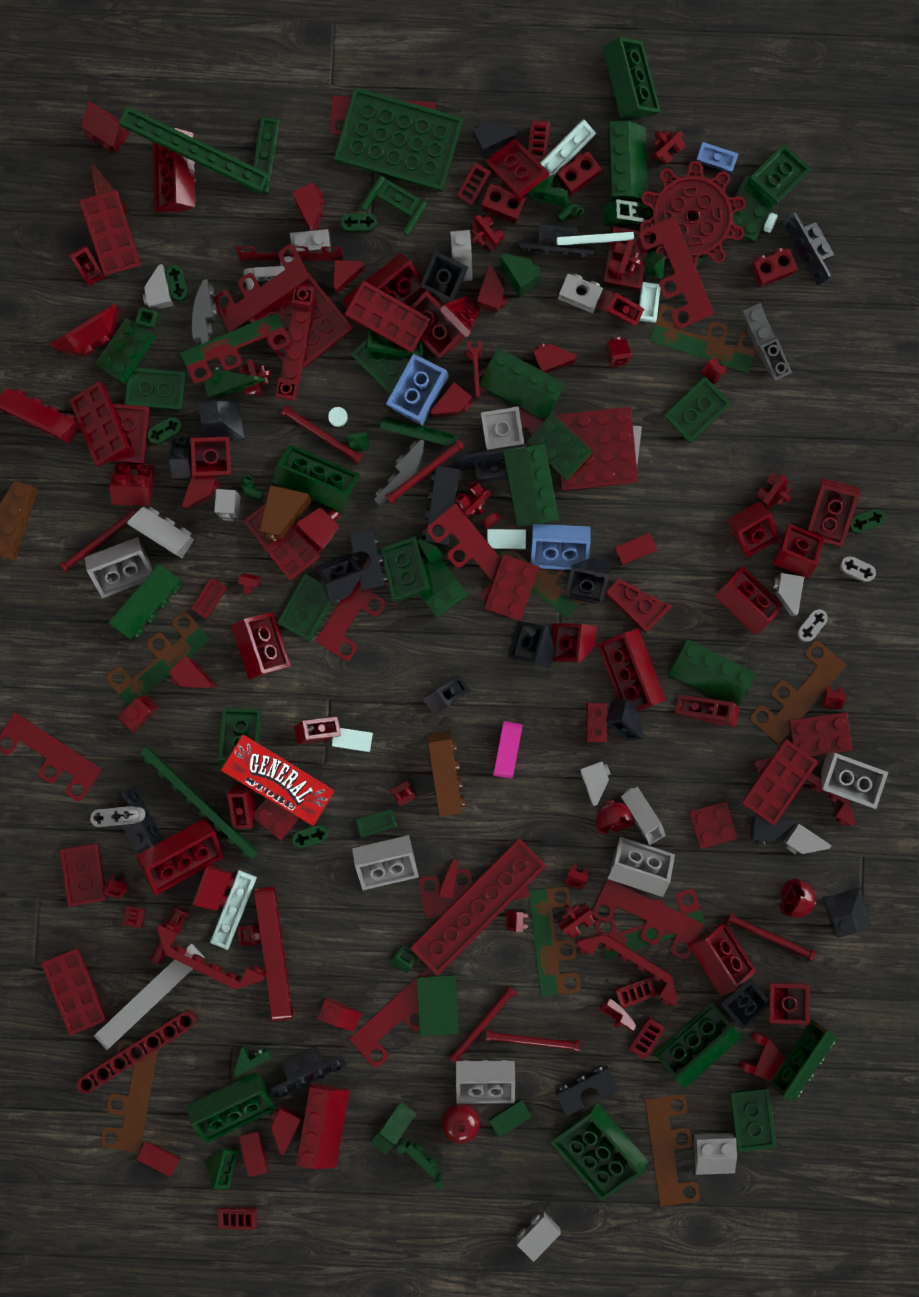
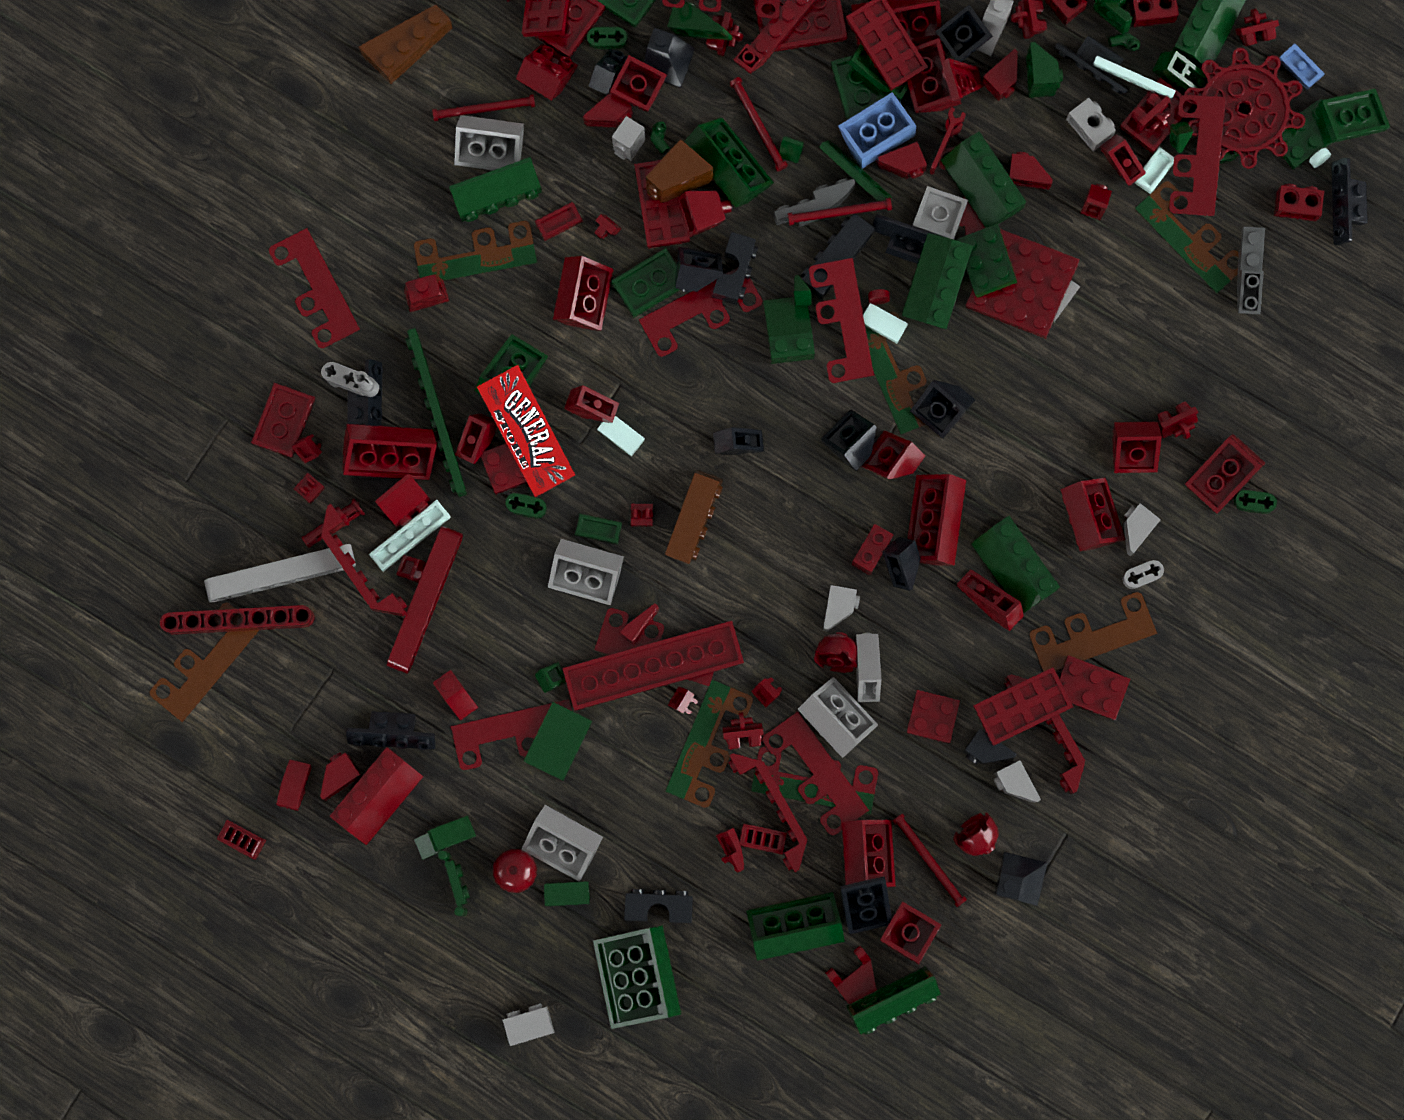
camera: 30 degrees right, 5 degrees down
dark red plate [41,948,107,1035] -> none
light grey slope [127,507,194,558] -> none
dark red tile [136,1140,181,1177] -> none
dark red slope [169,656,217,689] -> none
dark green slope [186,1072,276,1144] -> none
dark green slope [205,1149,239,1189] -> none
dark green slope [234,1044,272,1077] -> none
light aqua tile [328,407,348,427] -> none
dark green plate [380,536,431,602] -> none
dark red bar [448,985,517,1064] -> none
dark red hips [455,482,491,516] -> none
dark red plate [484,554,539,621] -> none
dark red bar [485,1030,579,1052] -> none
dark pink beam [493,721,523,779] -> none
medium blue slope [531,524,591,570] -> none
dark red wing [605,579,673,634] -> none
dark red tile [615,533,657,565] -> none
dark red slope [628,1016,666,1060] -> none
reddish brown piece [645,1094,700,1207] -> none
dark green plate [664,376,732,444] -> none
light grey slope [694,1133,737,1175] -> none
dark red tile [700,358,726,385] -> none
dark green plate [730,1087,777,1152] -> none
dark red slope [773,524,824,579] -> none
light grey slope [821,753,888,809] -> none
dark red tile [822,686,846,709] -> none
light grey beam [839,556,876,582] -> none

